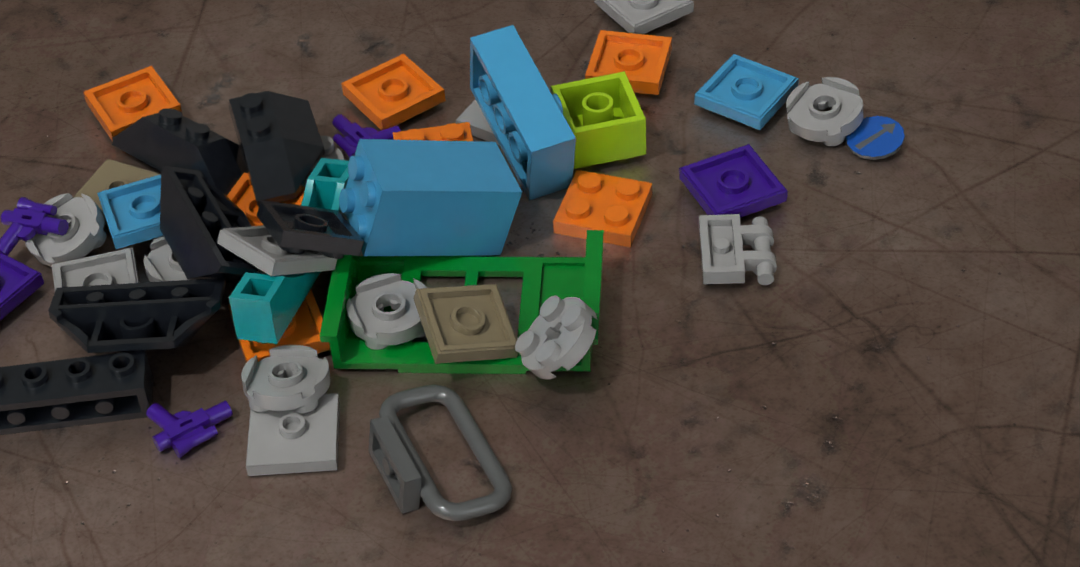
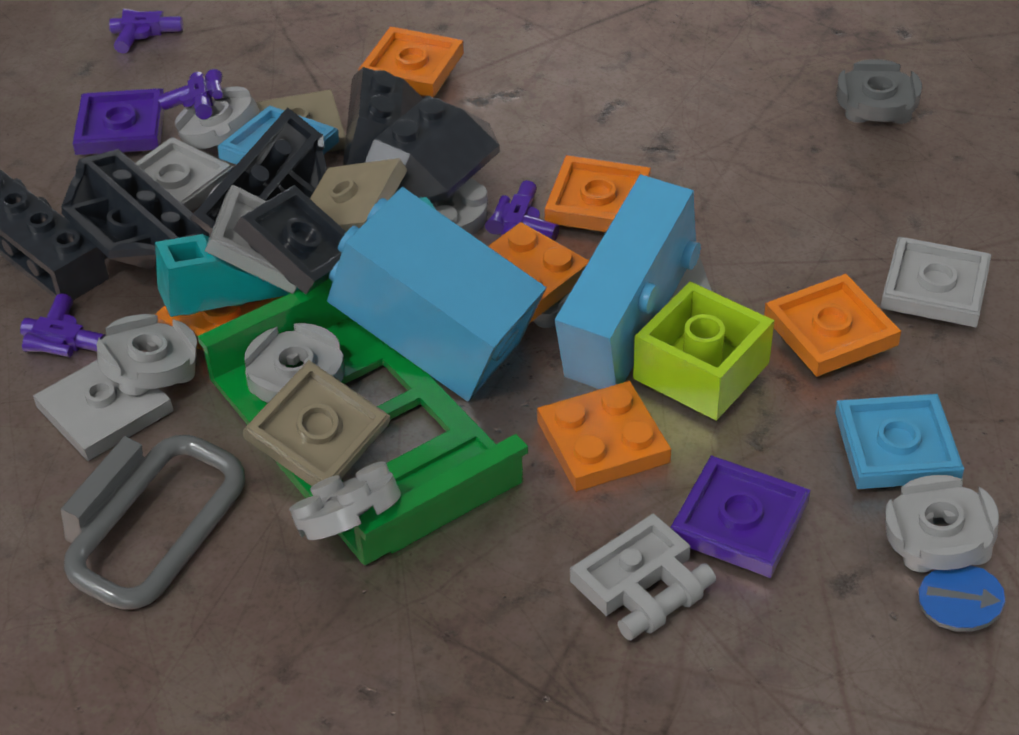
camera: 50 degrees right, 0 degrees up
none -> dark tan plate [310,158,407,232]

